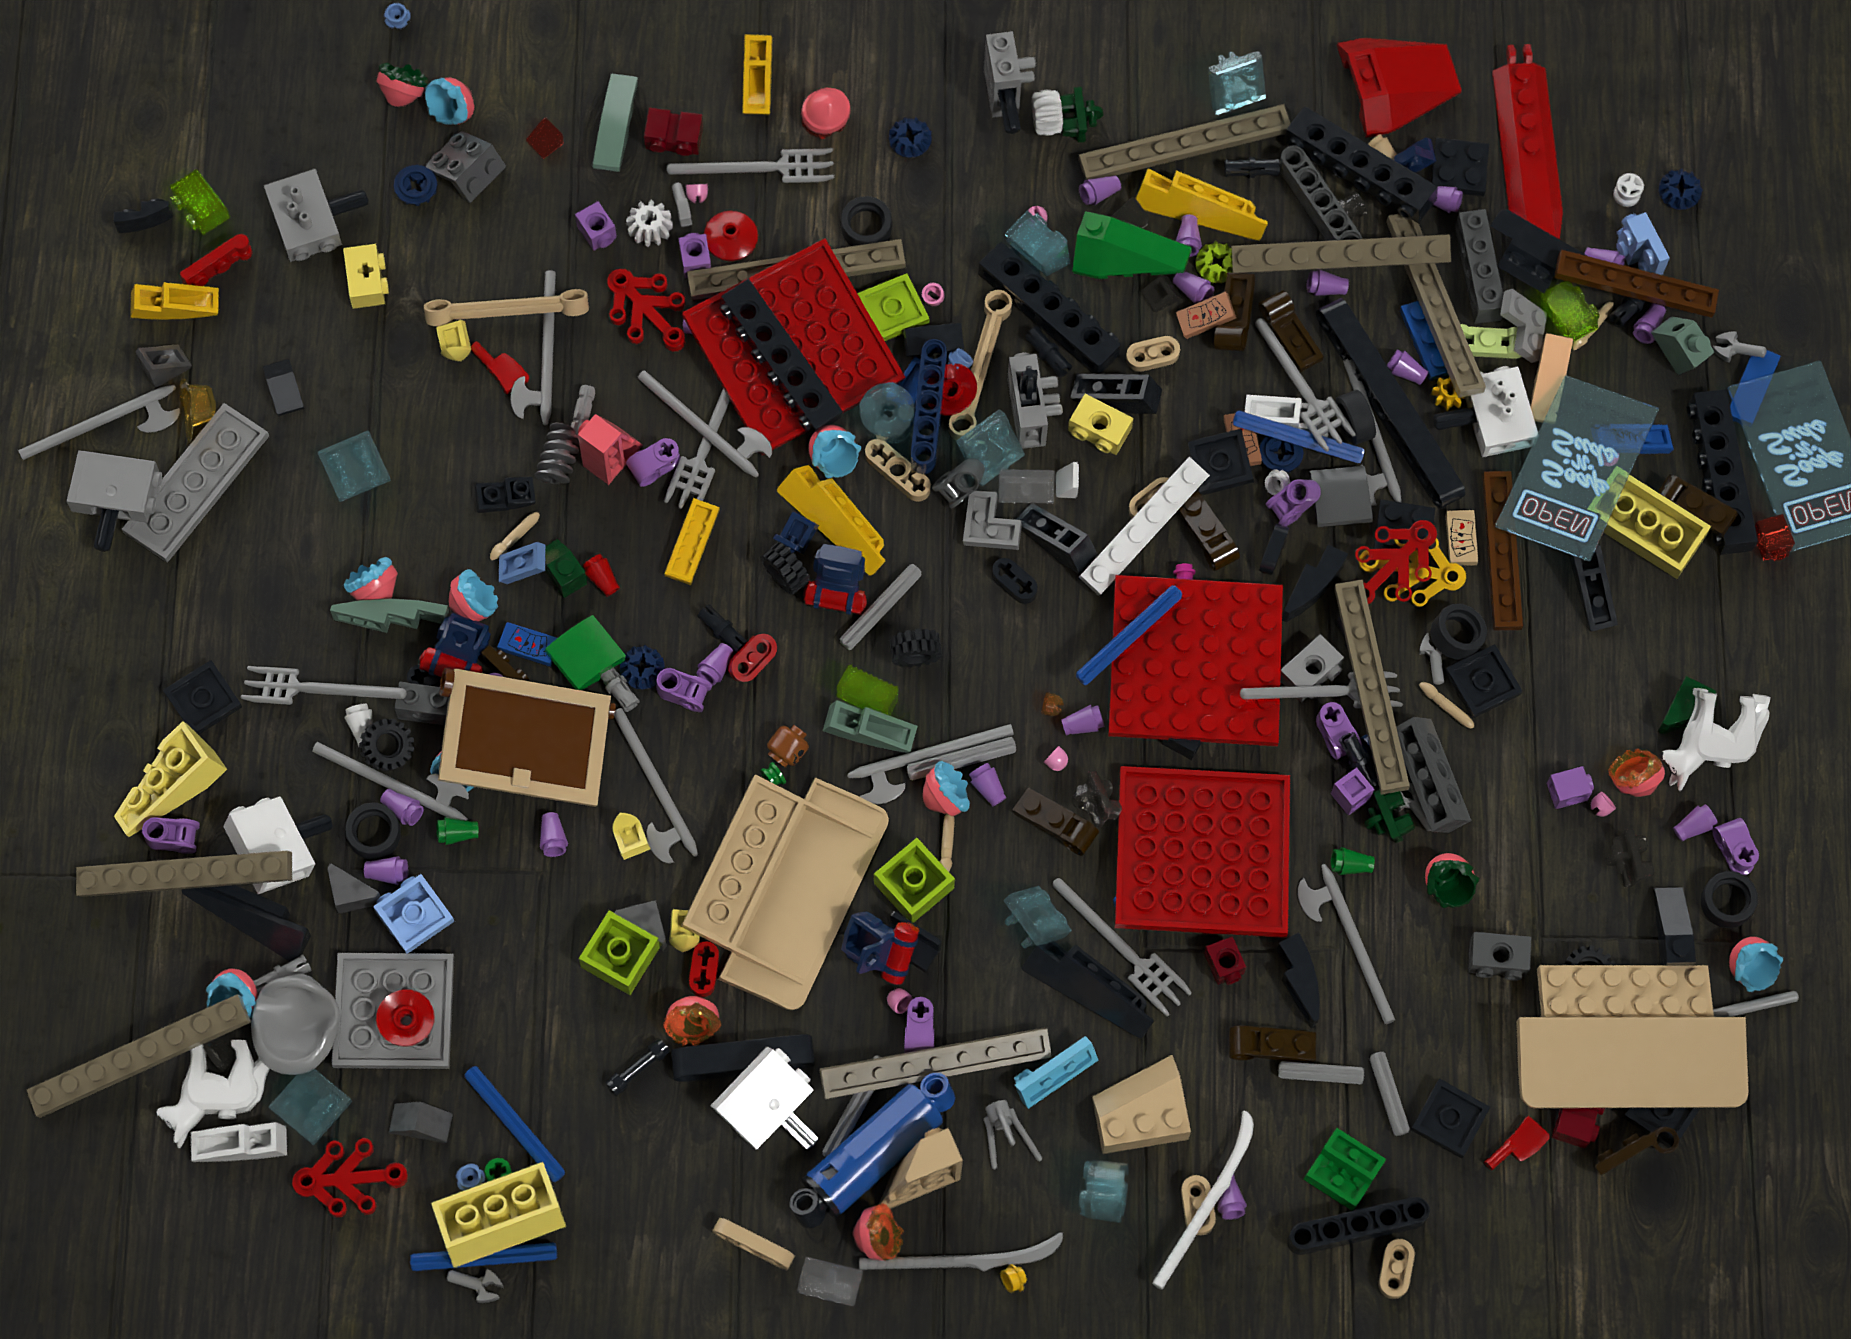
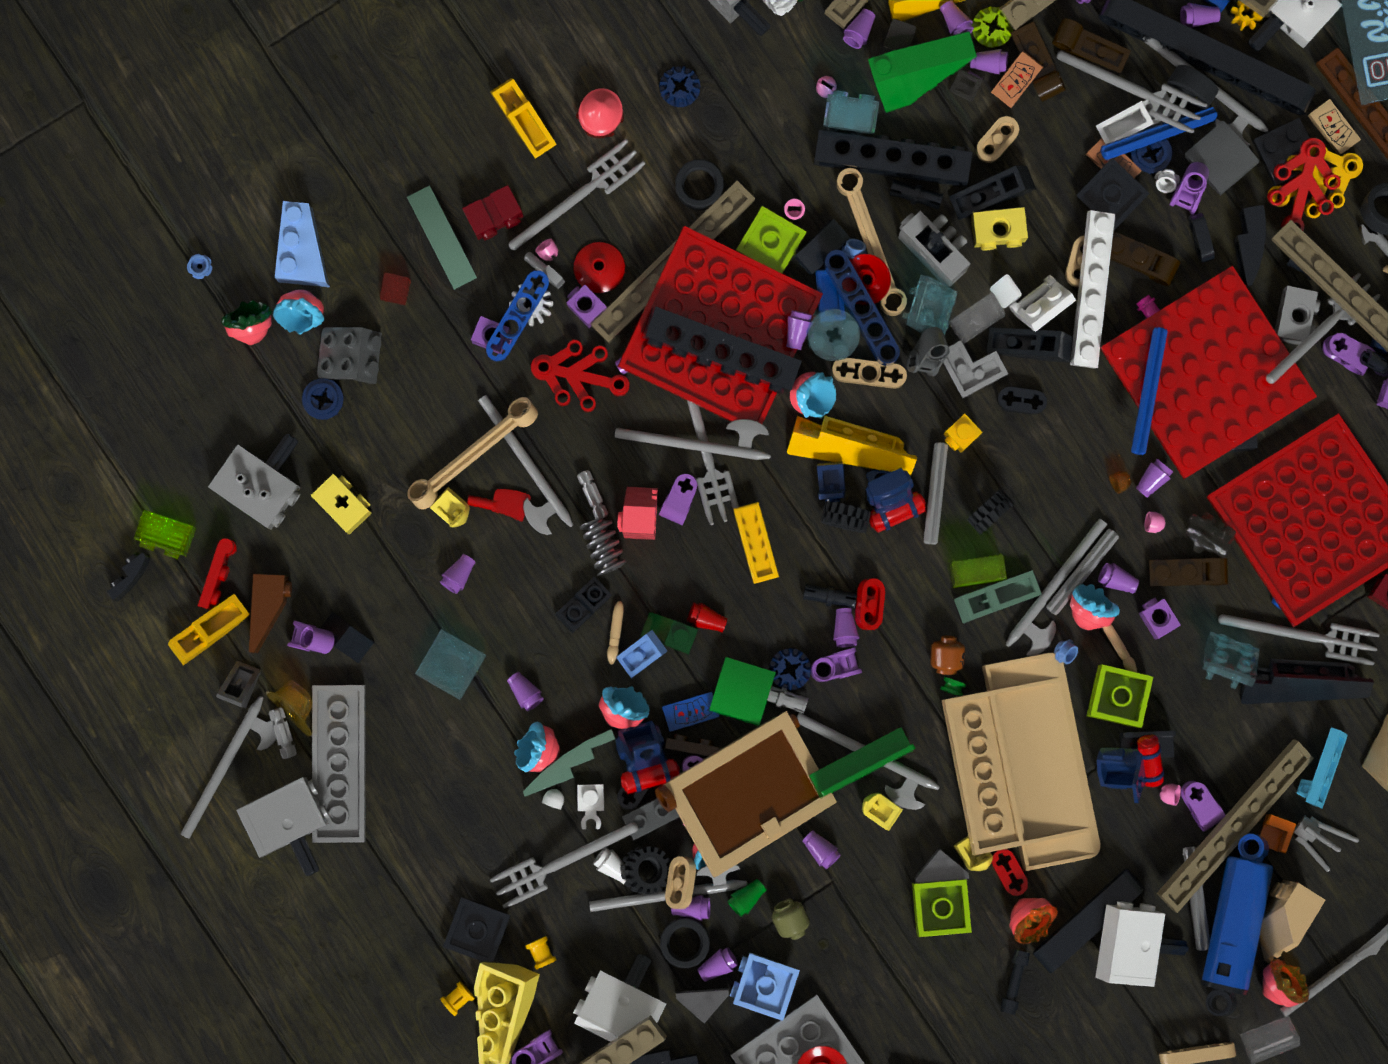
camera: 30 degrees left, 15 degrees up
none -> reddish brown slope [249,574,292,653]
none -> light grey axle [269,708,297,759]
none -> light blue wedge [275,201,330,287]
none -> medium lavender piece [287,621,334,654]
none -> medium lavender cone [440,554,476,594]
none -> yellow bush [440,981,475,1016]
none -> blue beam [486,271,549,362]
none -> medium lavender cone [507,672,544,711]
none -> yellow bush [525,936,557,970]
none -> white hinge [542,789,564,810]
none -> white plate [577,784,604,829]
none -> tan plate [665,856,696,909]
none -> olive head [771,899,810,940]
none -> medium lavender cone [786,310,813,350]
none -> green panel [809,727,916,799]
none -> yellow brick [943,414,983,453]
none -> white plate [1009,275,1076,332]
none -> medium blue plate [1054,639,1078,664]
none -> medium lavender brick [1139,598,1181,640]
none -> orange panel [1257,814,1296,853]

